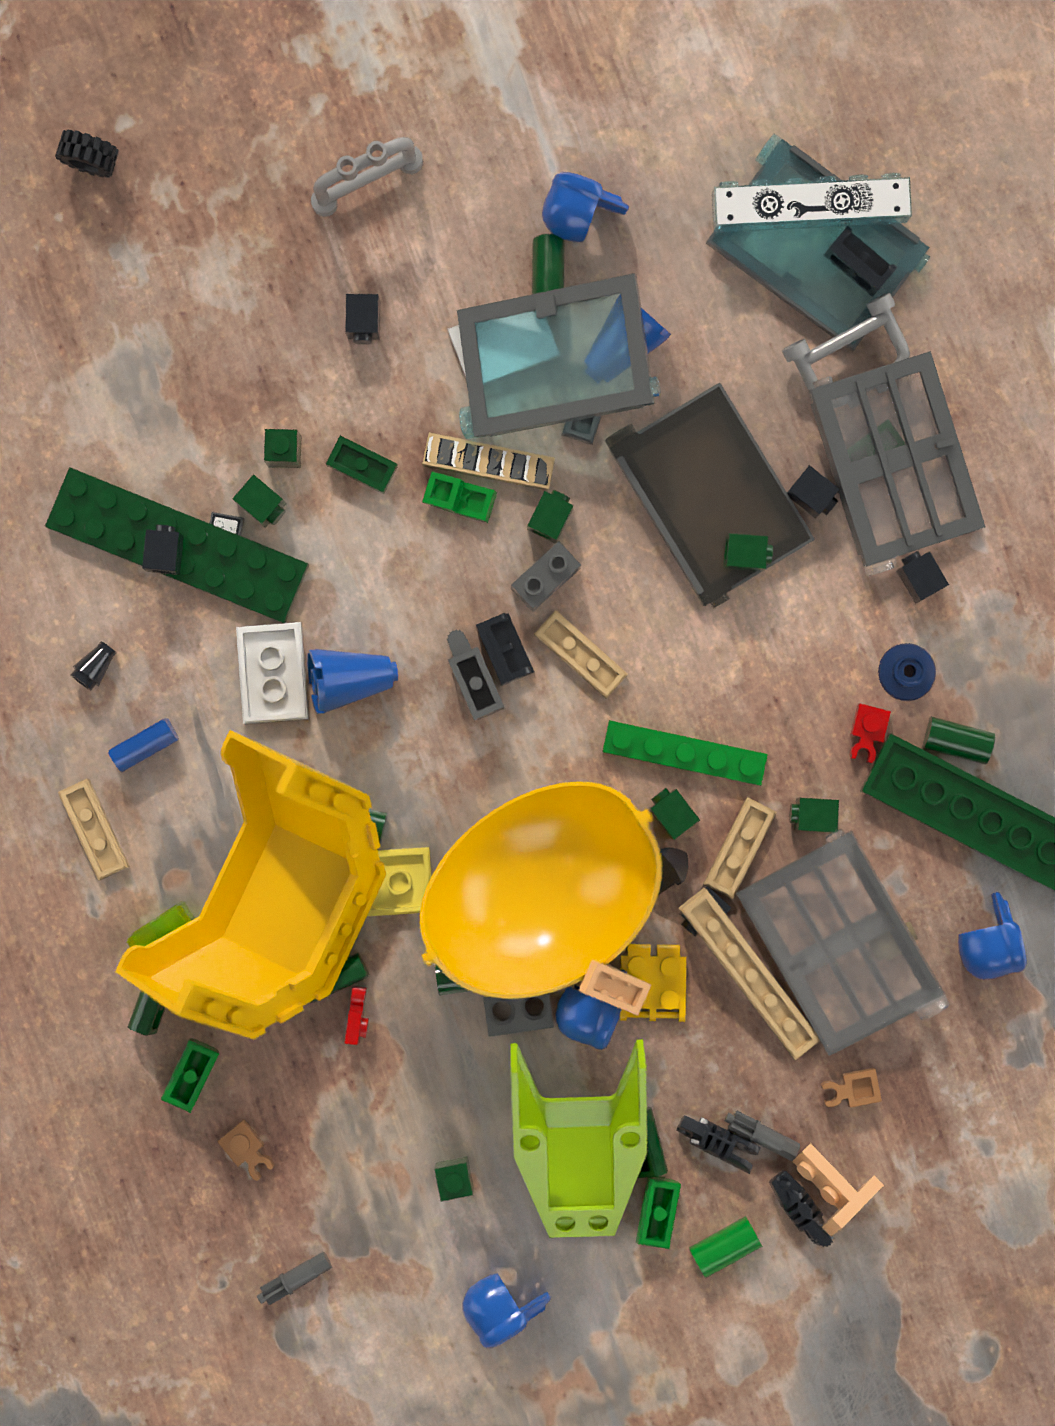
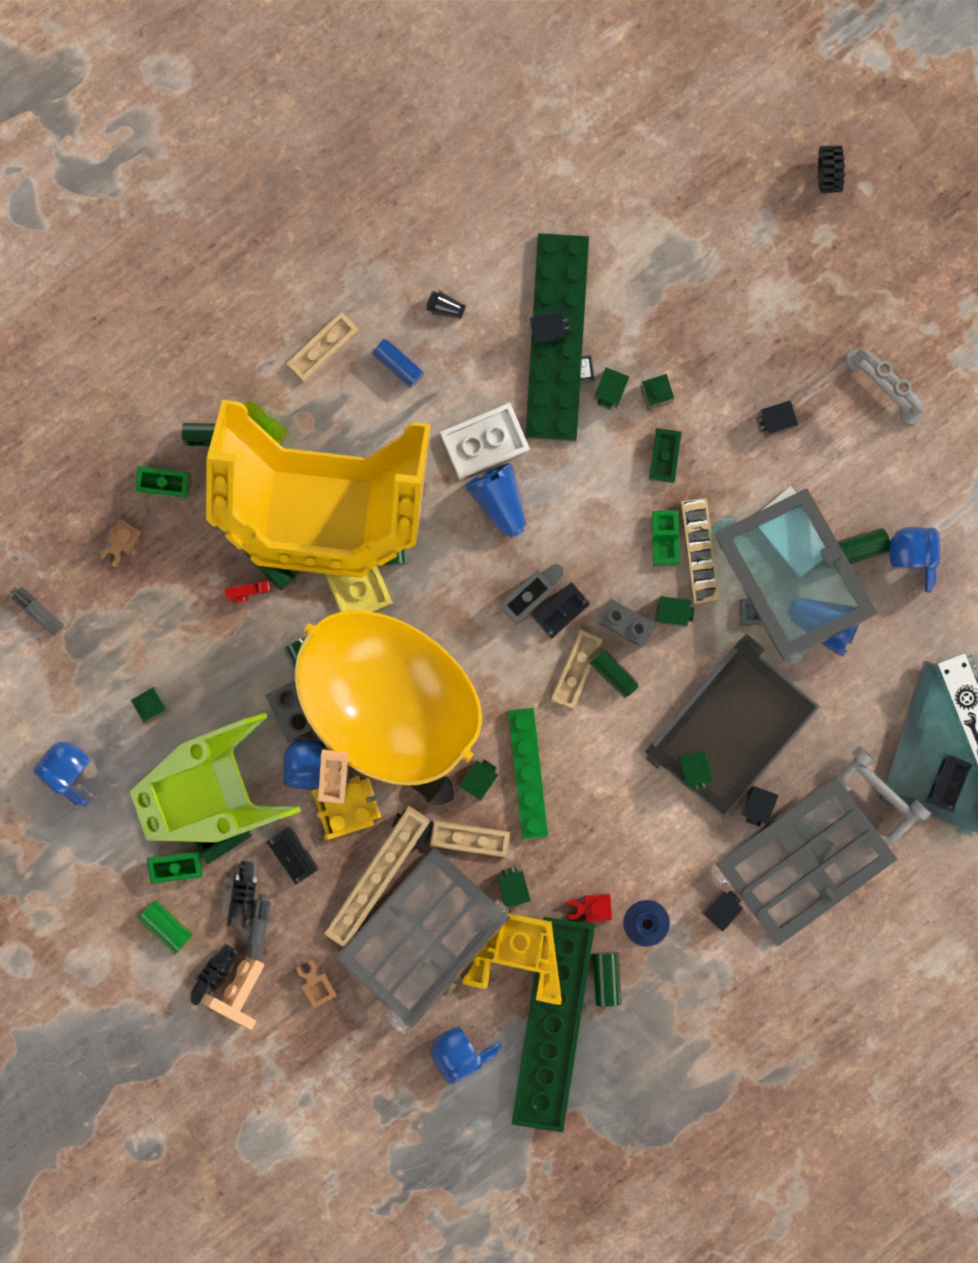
camera: 70 degrees right, 0 degrees up
none -> black hinge [267,826,319,885]
none -> yellow wing [462,912,562,1005]
none -> dark green brick [587,646,639,698]

